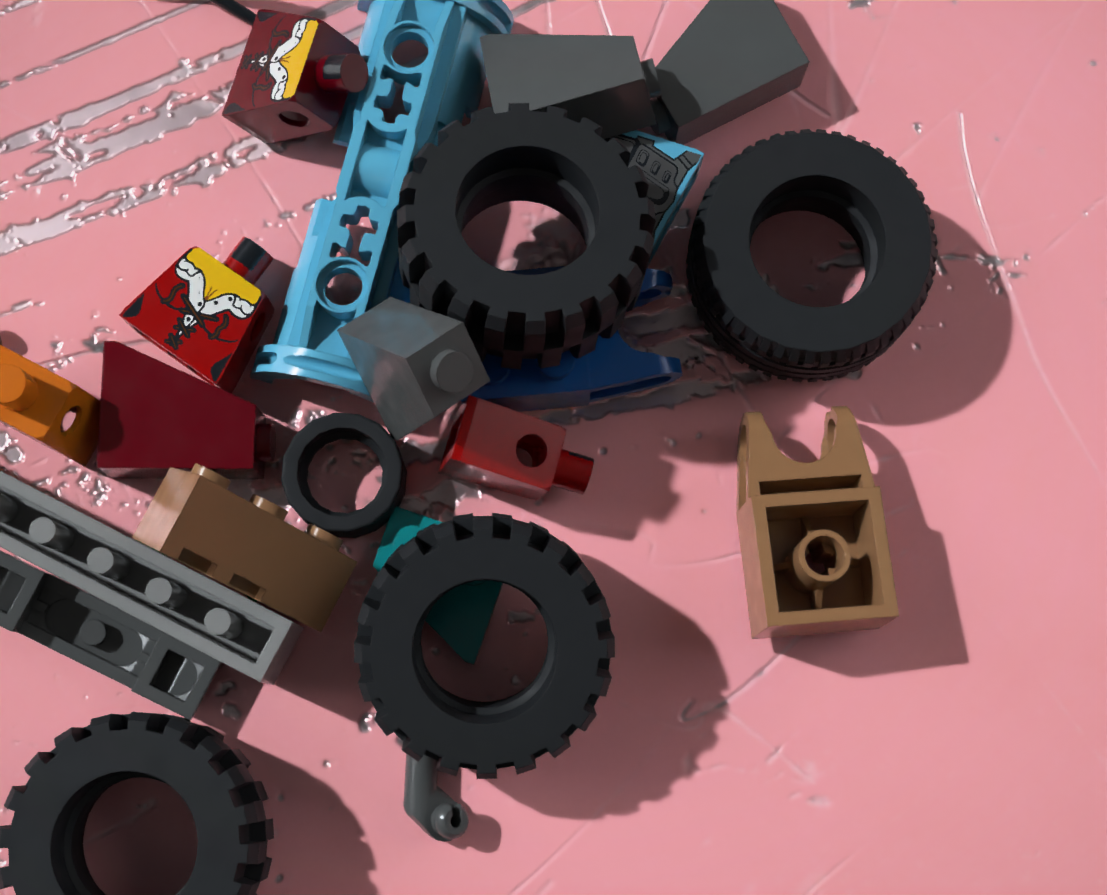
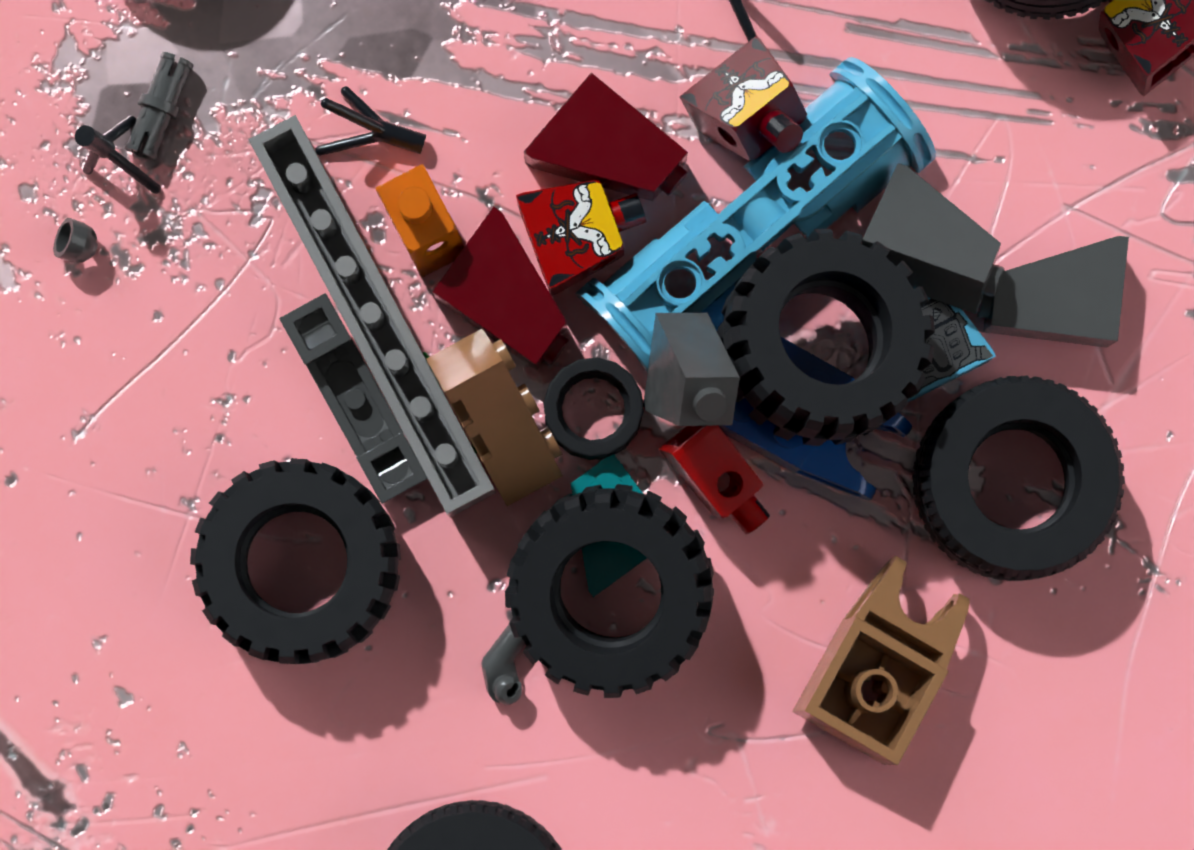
camera: 35 degrees right, 5 degrees up
none -> dark red slope [524,72,688,201]

